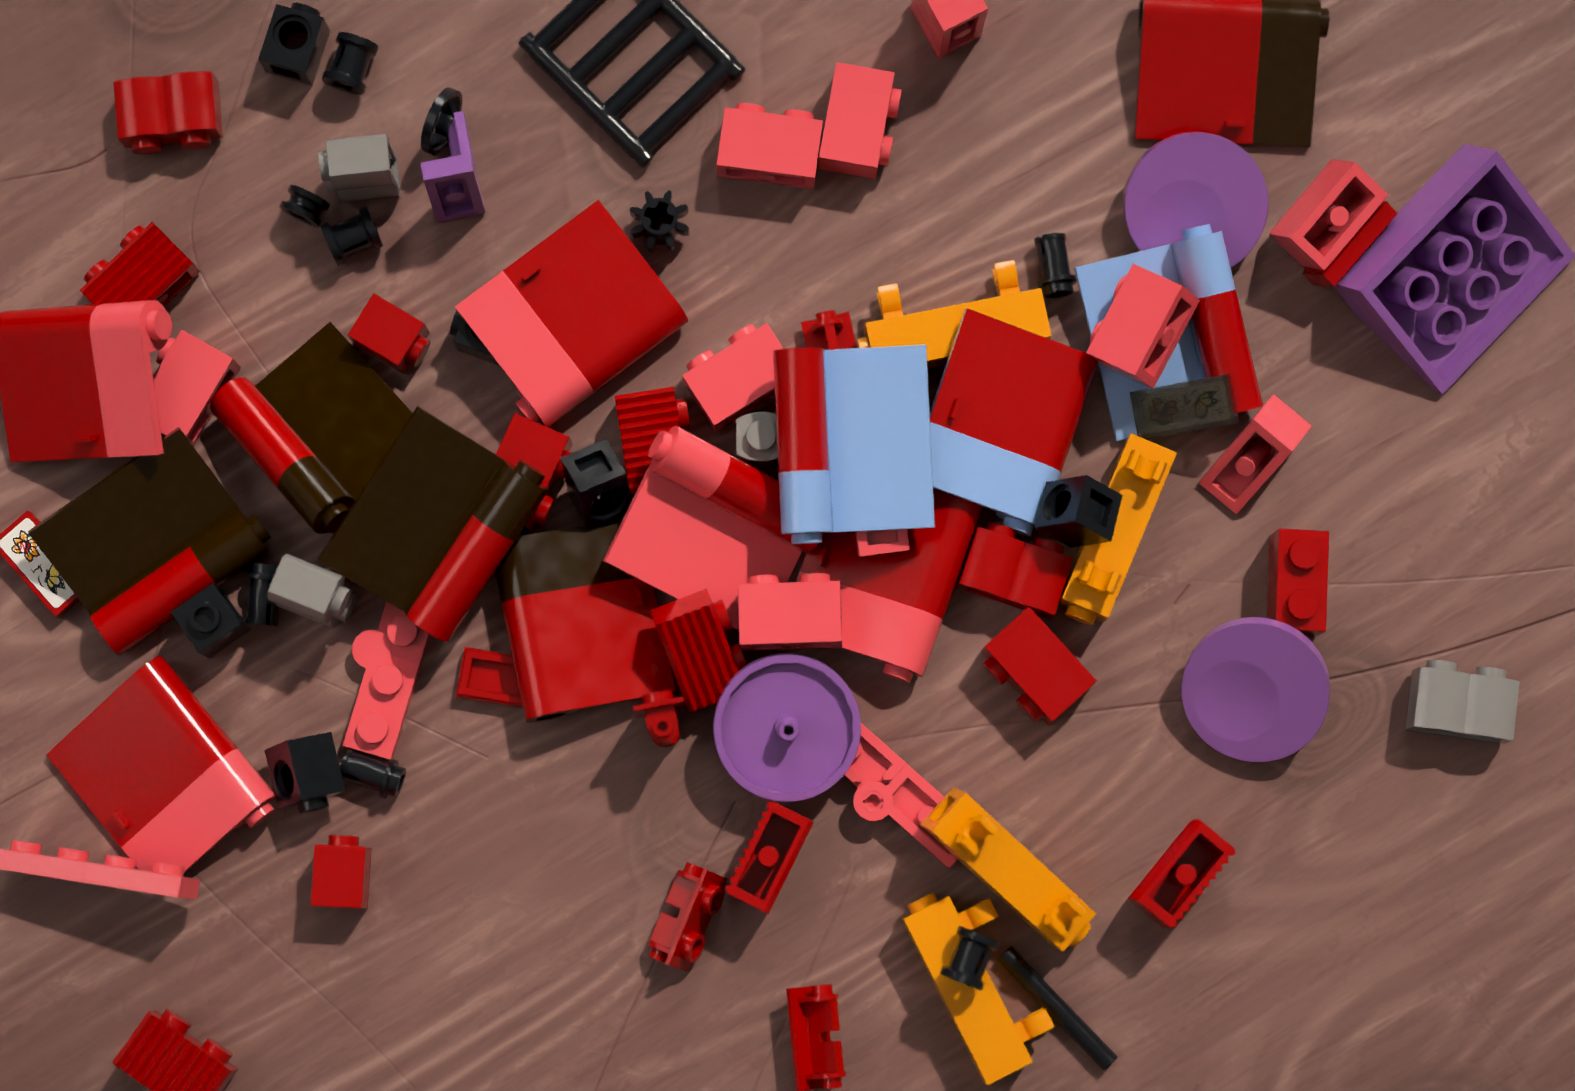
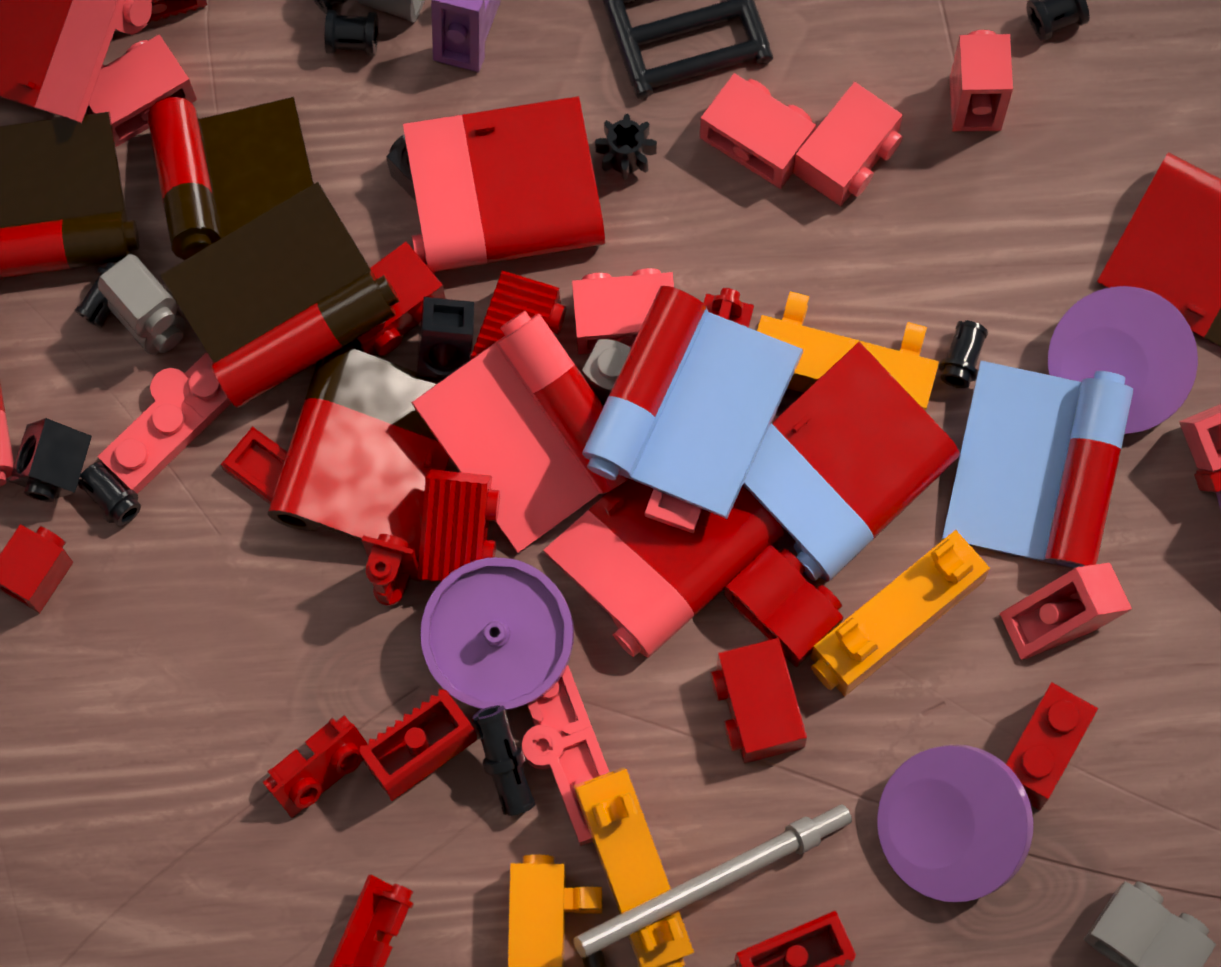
camera: 35 degrees right, 10 degrees down
black brick [171,583,251,658] -> none
red brick [347,293,431,374] -> none
coral brick [738,573,843,651] -> none
black bush [940,926,1001,991] -> none
black brick [1035,475,1123,548] -> none
coral brick [1086,264,1200,389] -> none
clear smoke tile [1129,373,1239,440] -> none
none -> black pin [472,705,536,816]
none -> light grey bar [574,804,852,958]

